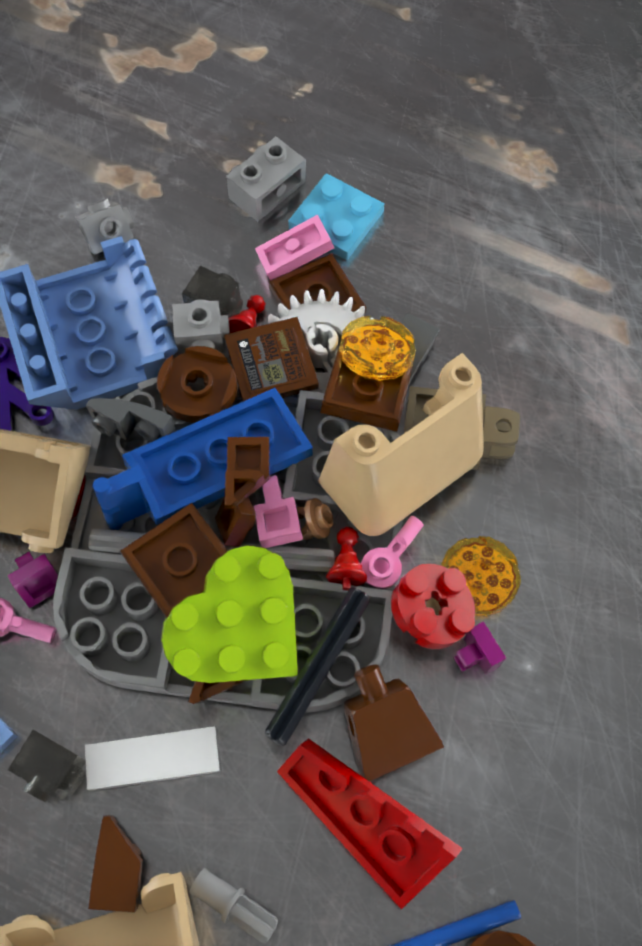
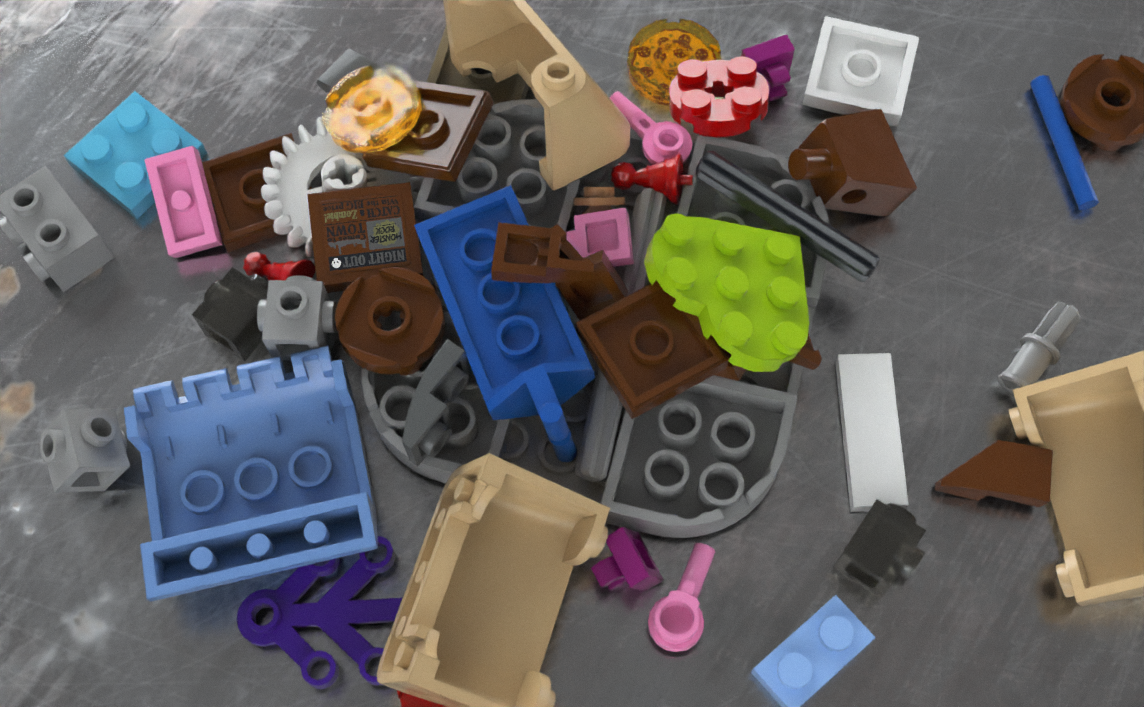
camera: 80 degrees left, 0 degrees up
red wing [277,738,463,910] -> none
none -> white plate [802,16,919,127]

